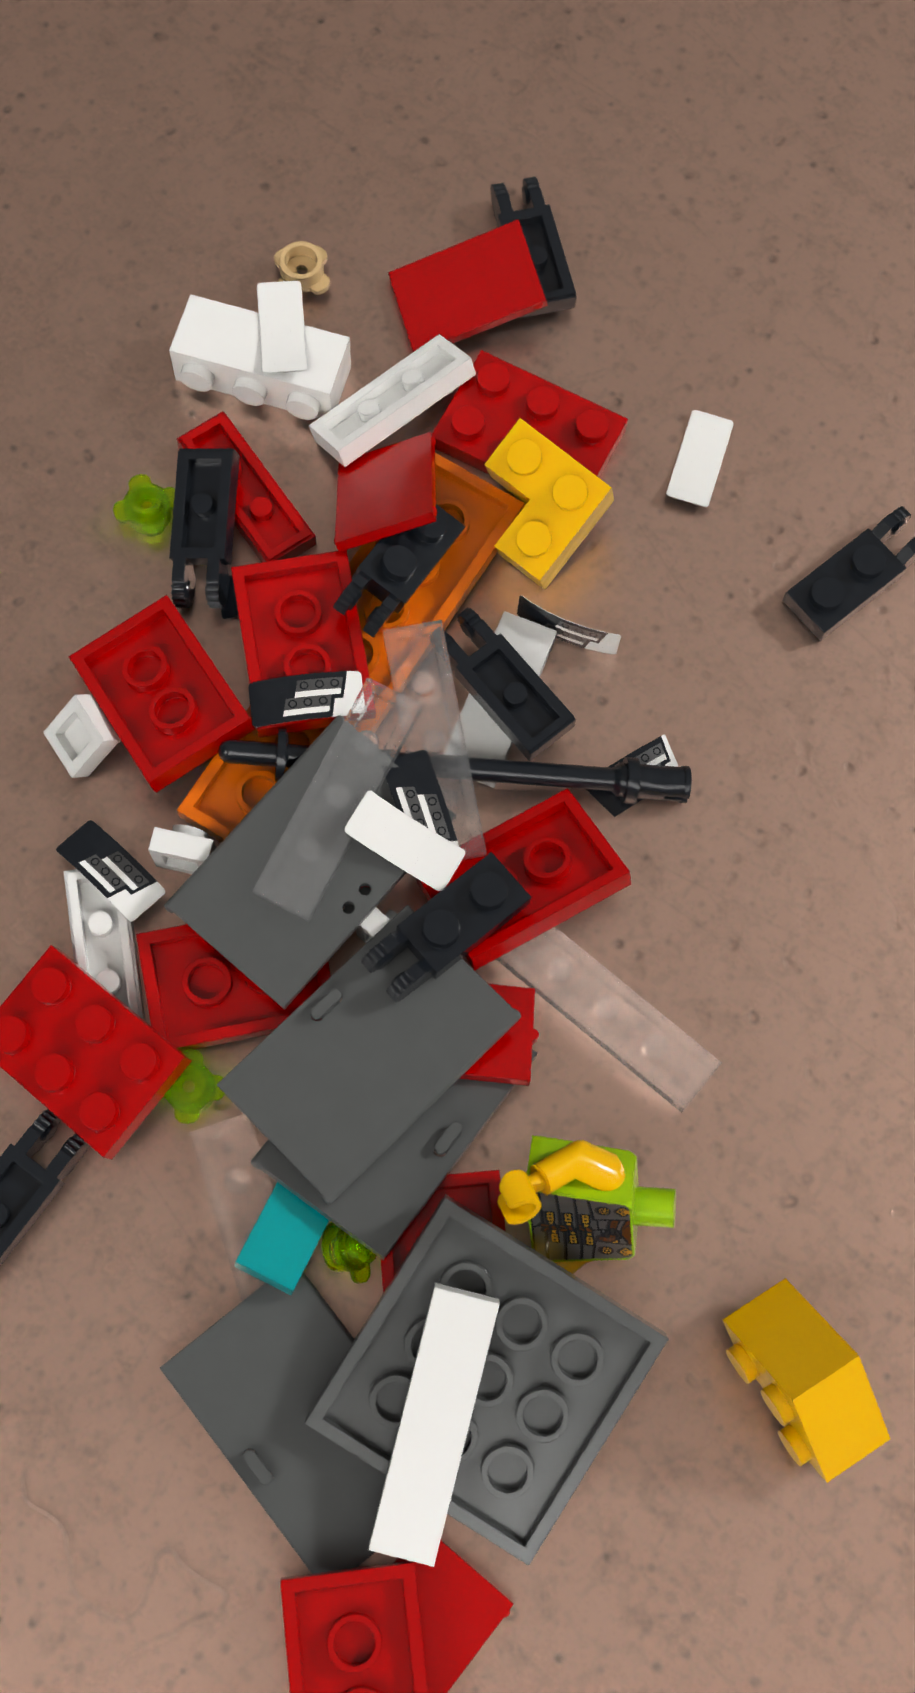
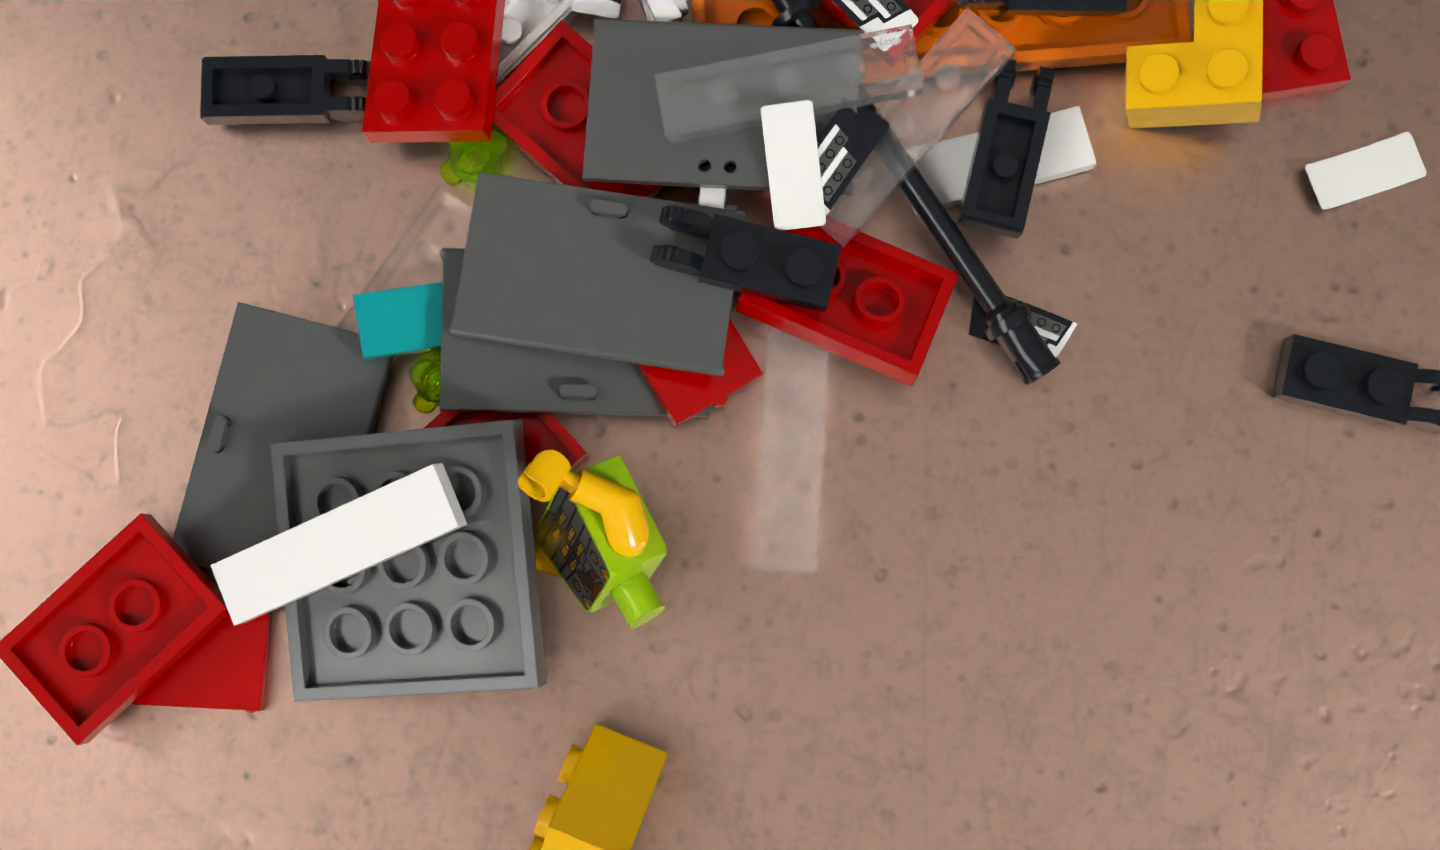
camera: 60 degrees right, 10 degrees up
sticker [517,595,621,654] -> none

